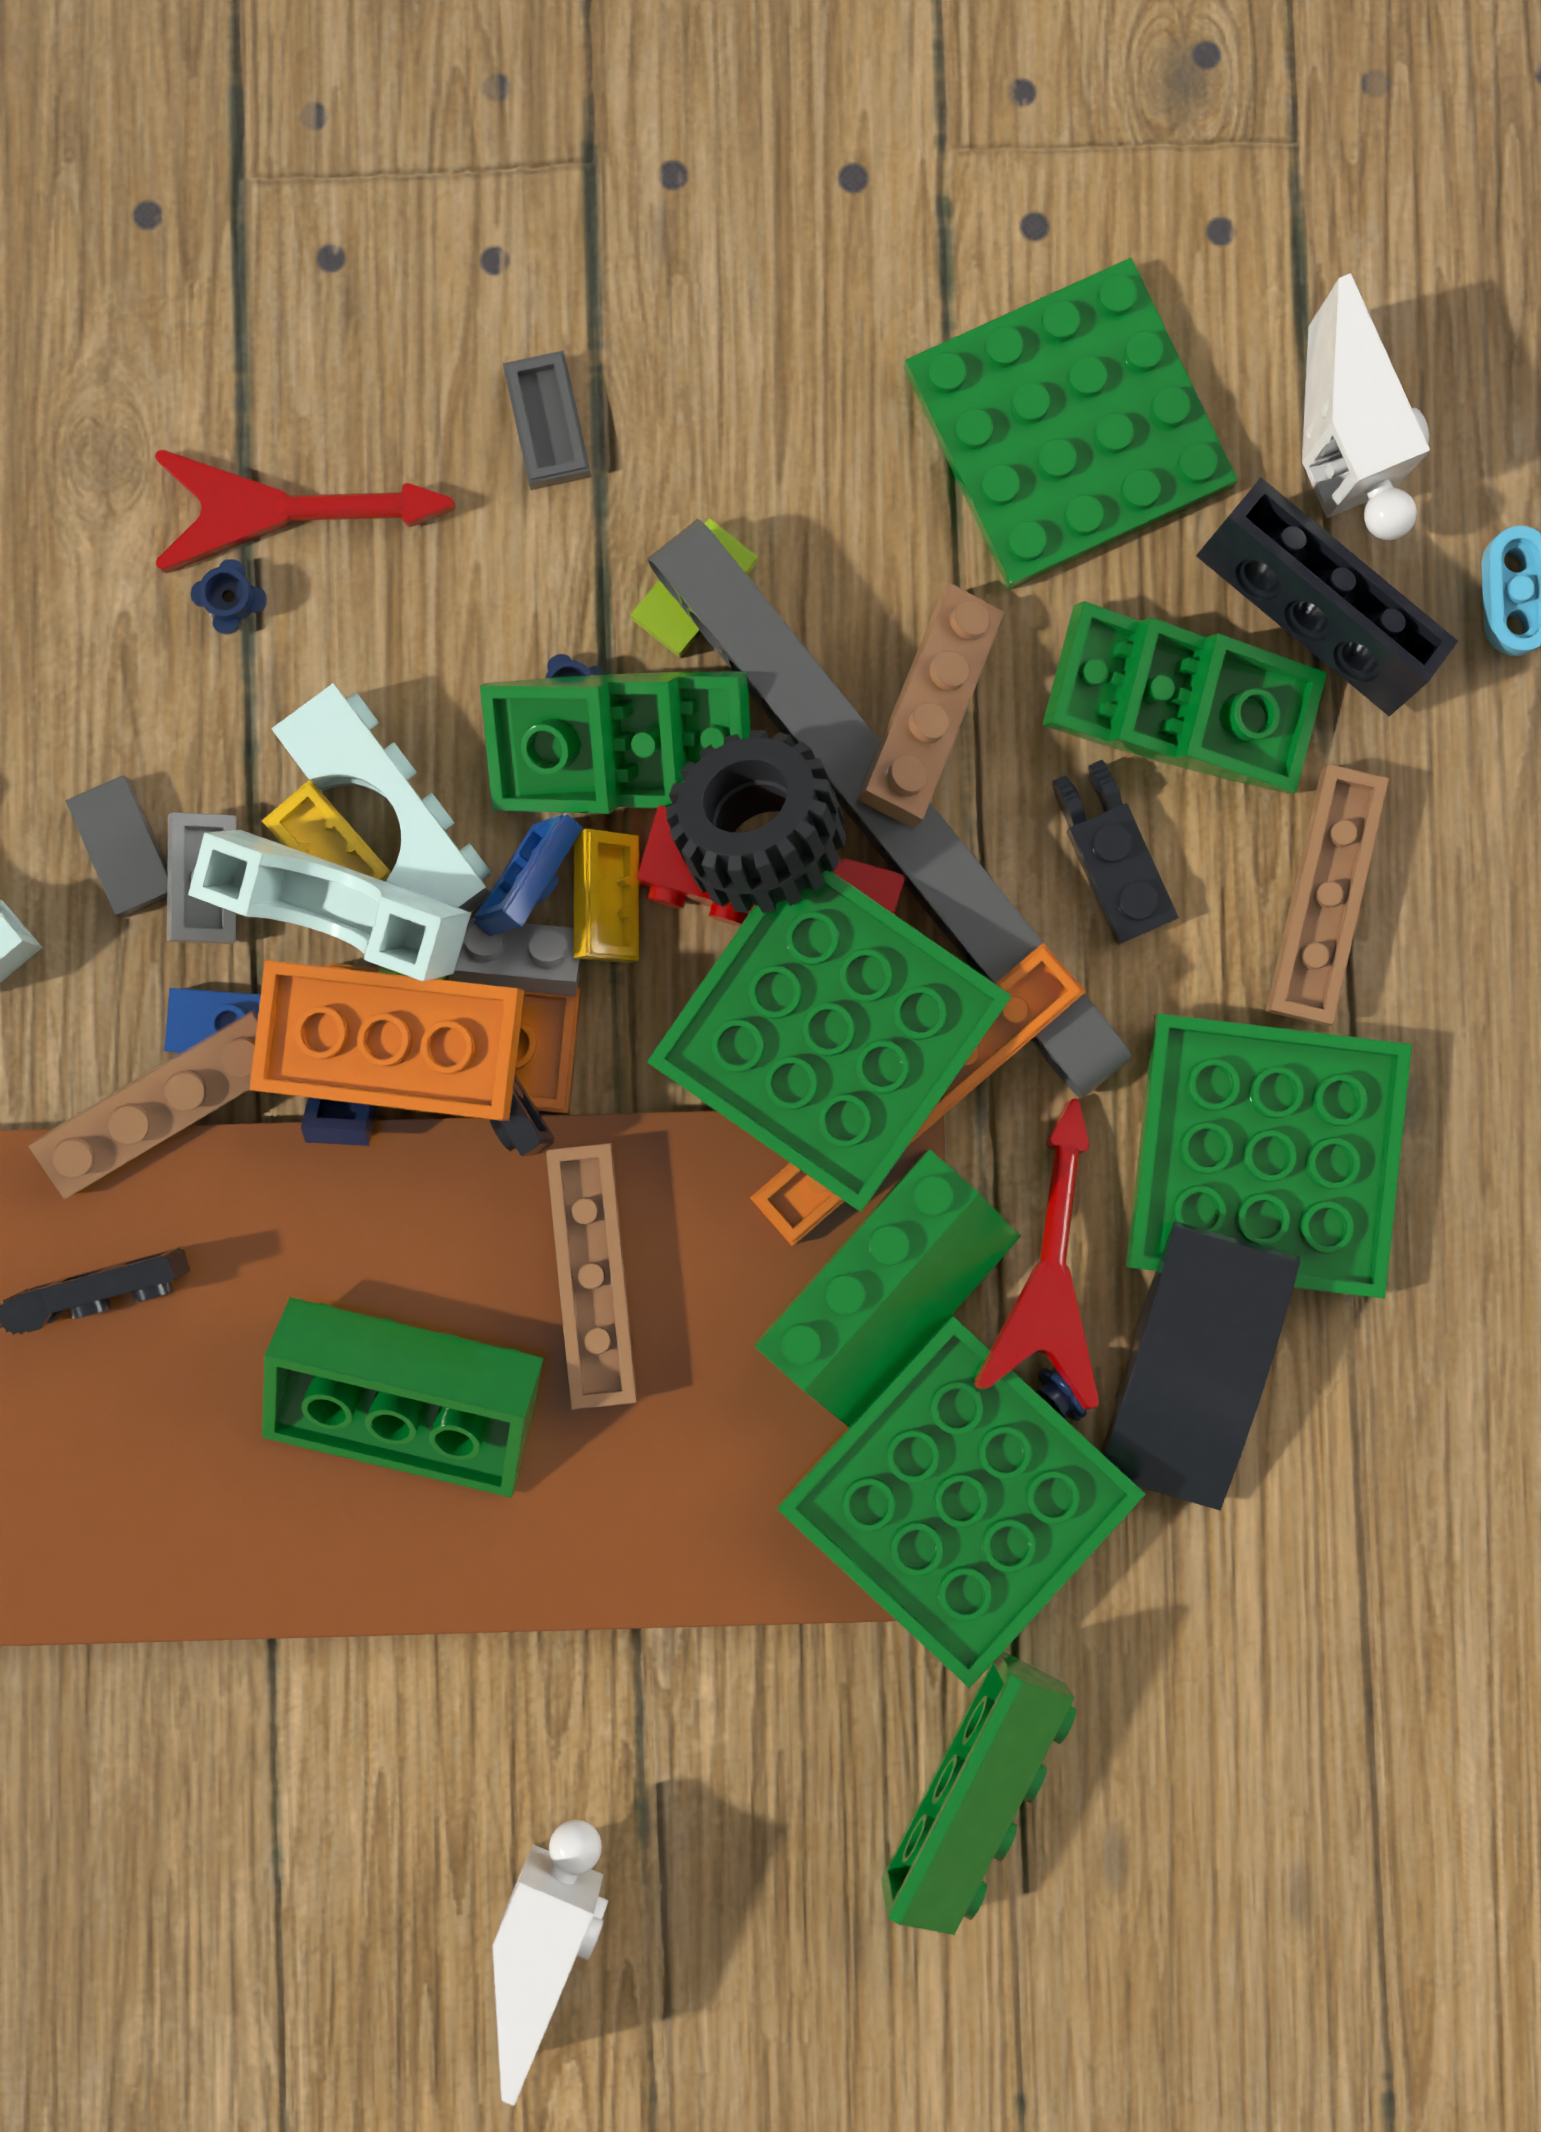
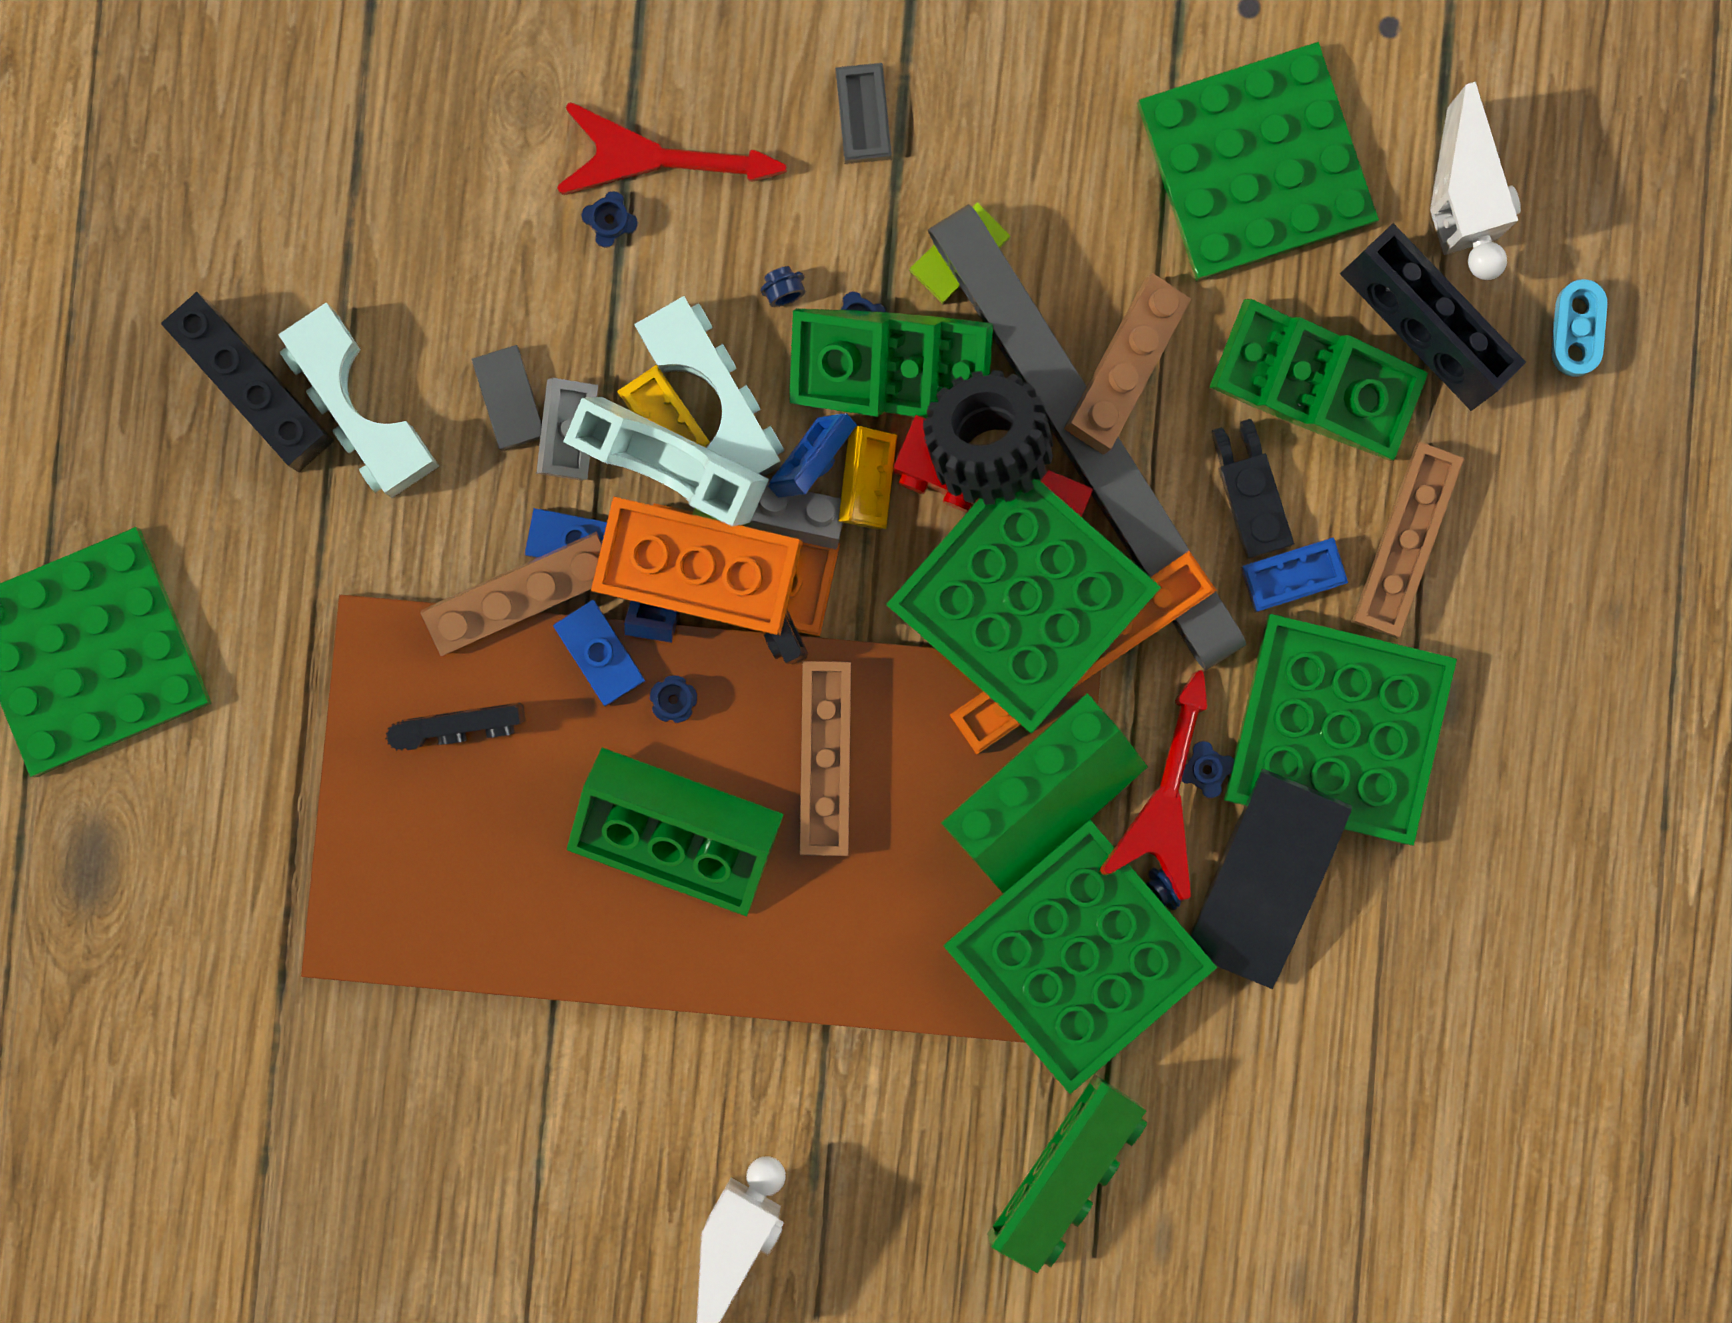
camera: 10 degrees right, 0 degrees up
none -> blue plate [553,600,646,707]
none -> dark blue plate [650,675,697,723]
none -> dark blue plate [760,266,806,307]
none -> dark blue plate [1181,741,1234,798]
none -> blue plate [1241,537,1348,613]

